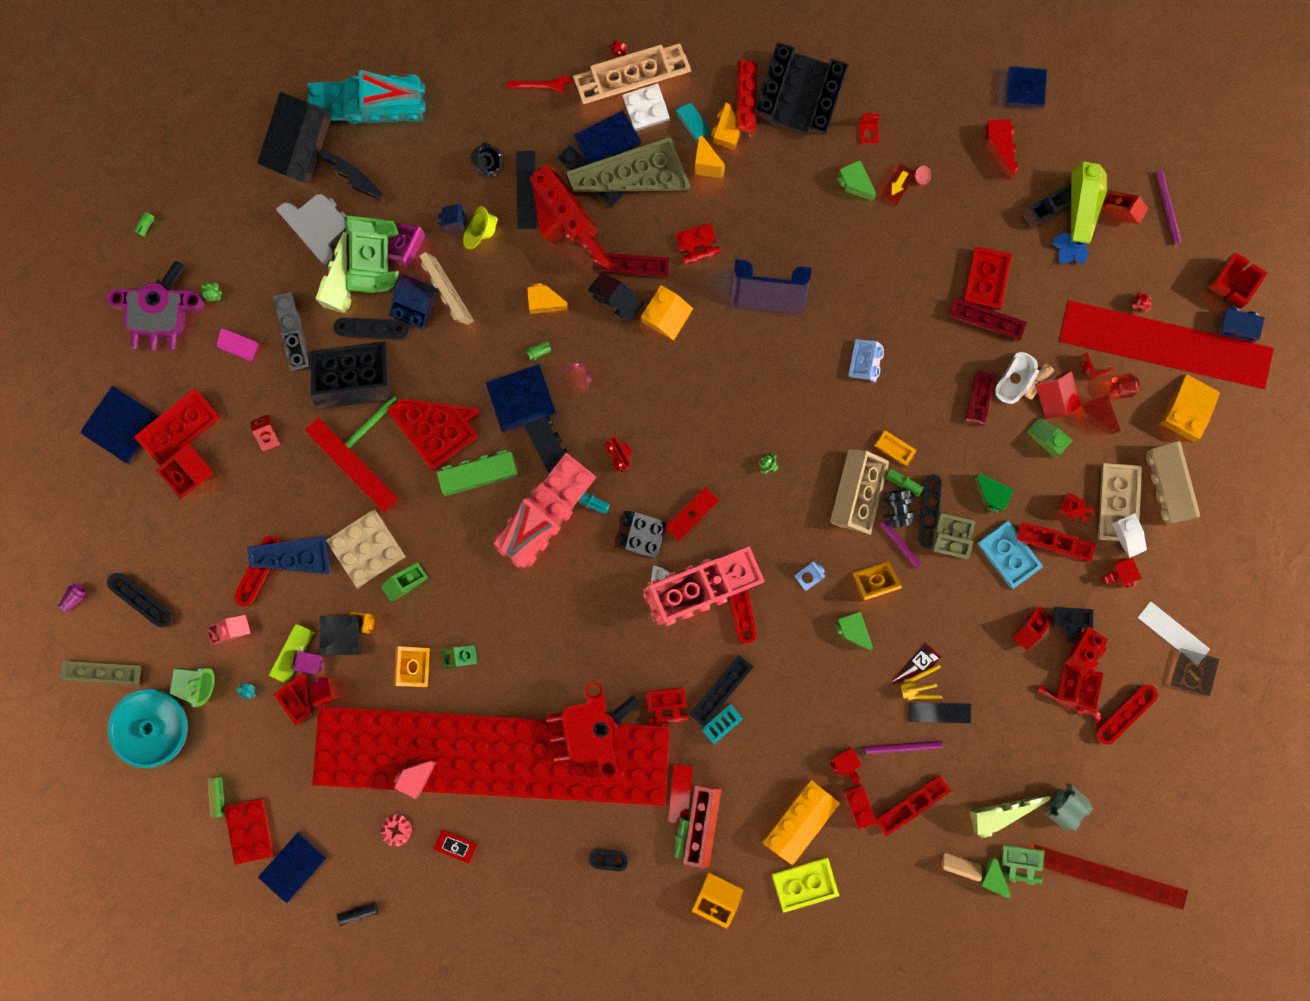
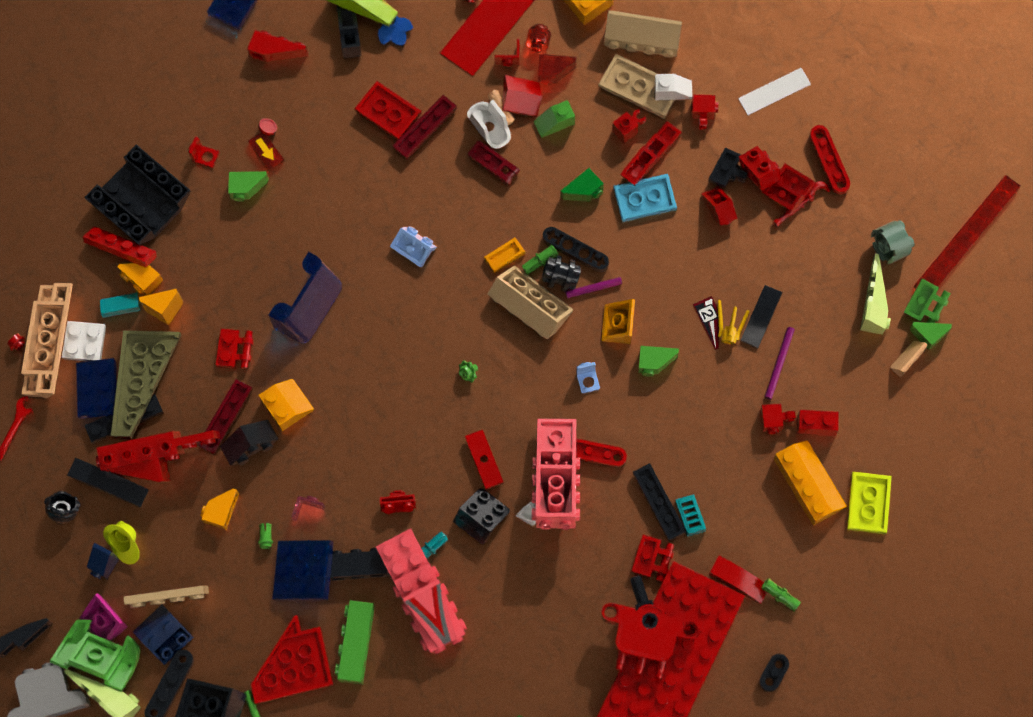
camera: 65 degrees left, 10 degrees down
red brick [683,785,721,868] -> none
light orange slope [691,872,744,929] -> none
red slope [876,774,952,836] -> none
olive slope [932,512,976,559] -> none
clear smoke tile [1170,648,1219,696] -> none

